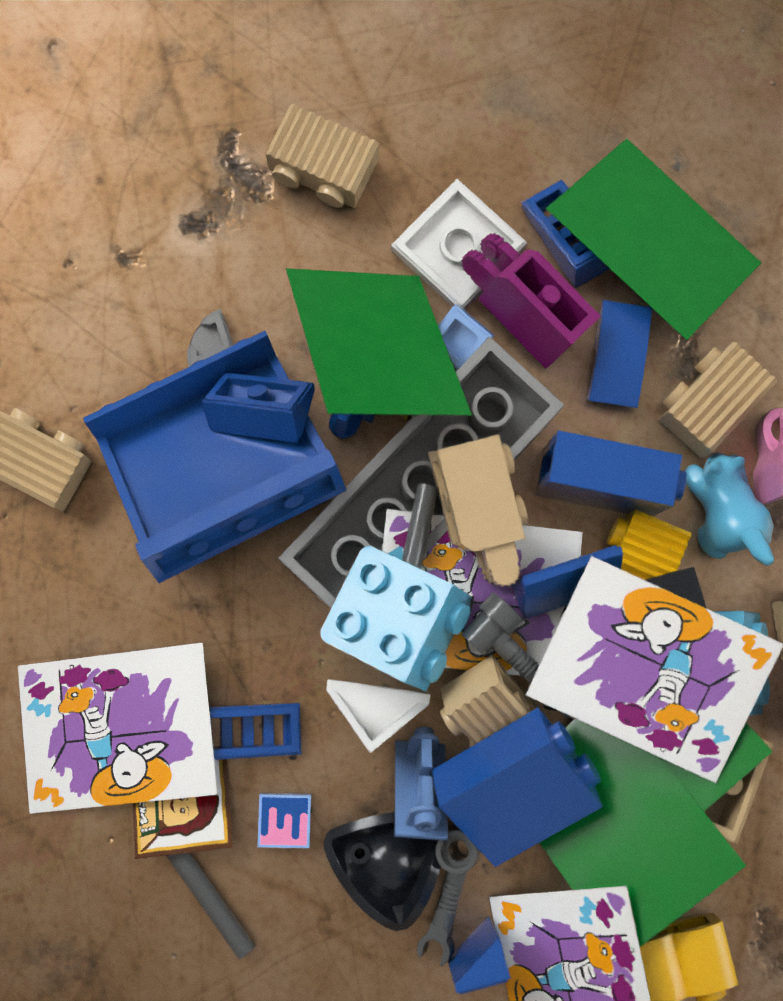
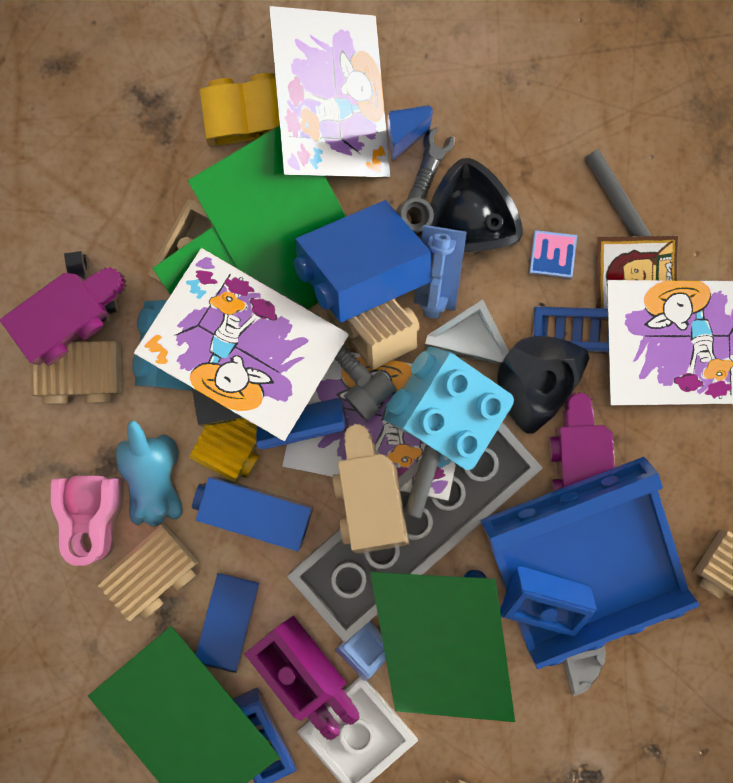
camera: 165 degrees left, 5 degrees up
none -> black hat [497,336,590,434]
none -> magenta hinge [549,392,615,492]

